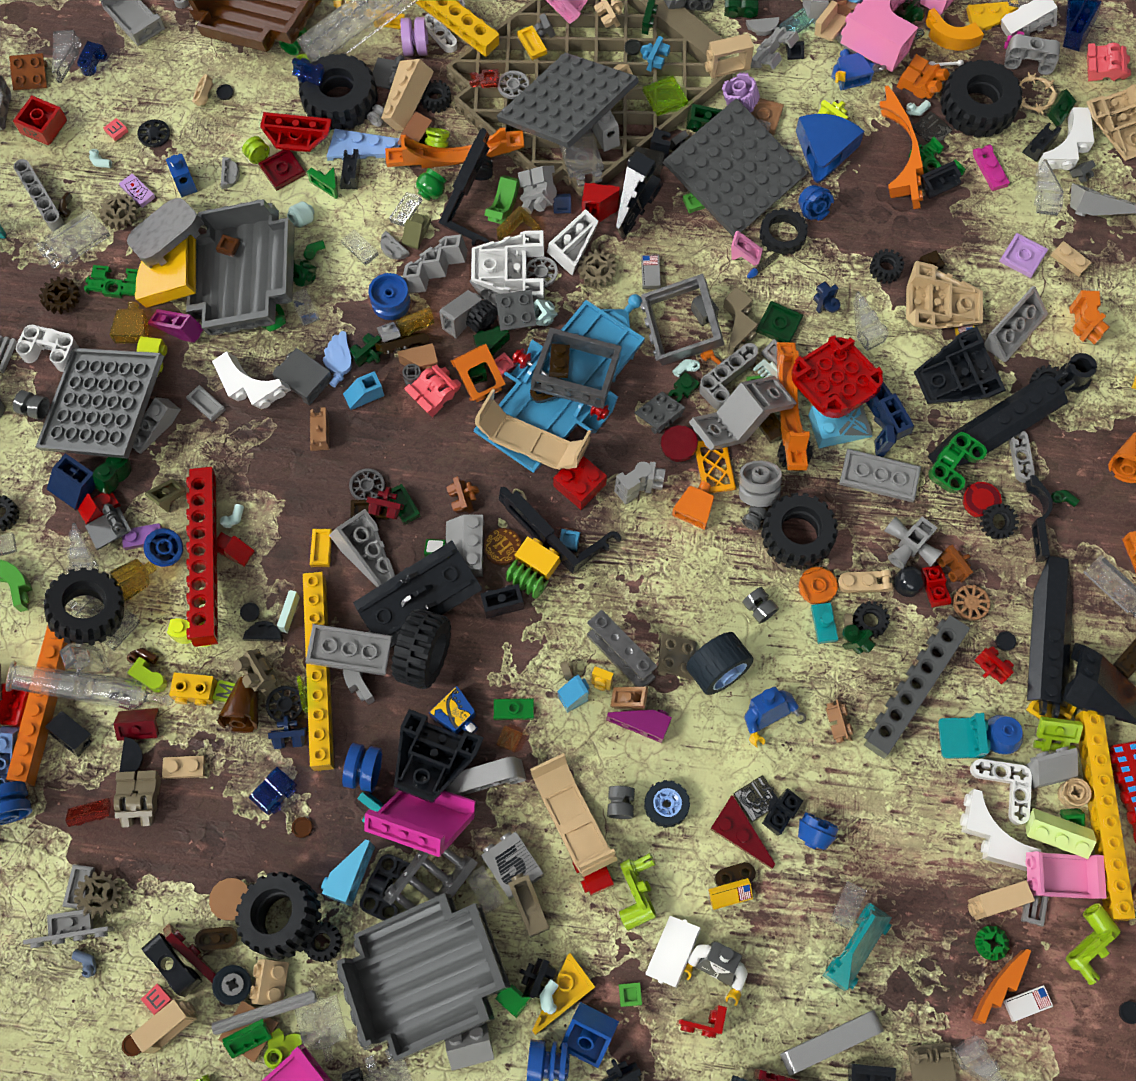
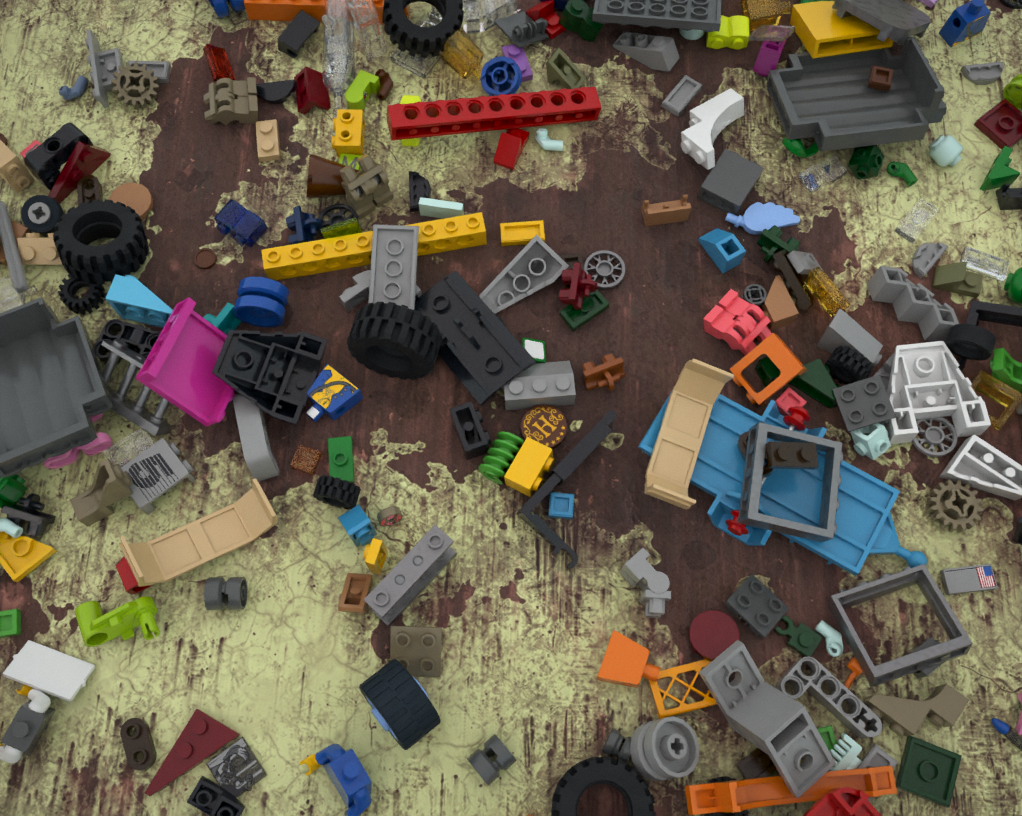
camera: 85 degrees right, 0 degrees up
black piece [240,603,260,622] -> none
blue wheel [368,273,411,320] -> none
red brick [553,456,607,510] -> none
magenta slope [606,709,672,744] -> none
black wheel [644,780,690,828] -> none
yellow tile [708,878,753,910] -> none
none -> black tyre [313,476,361,509]
none -> clear piece [749,25,795,42]
none -> black tyre [945,324,996,361]

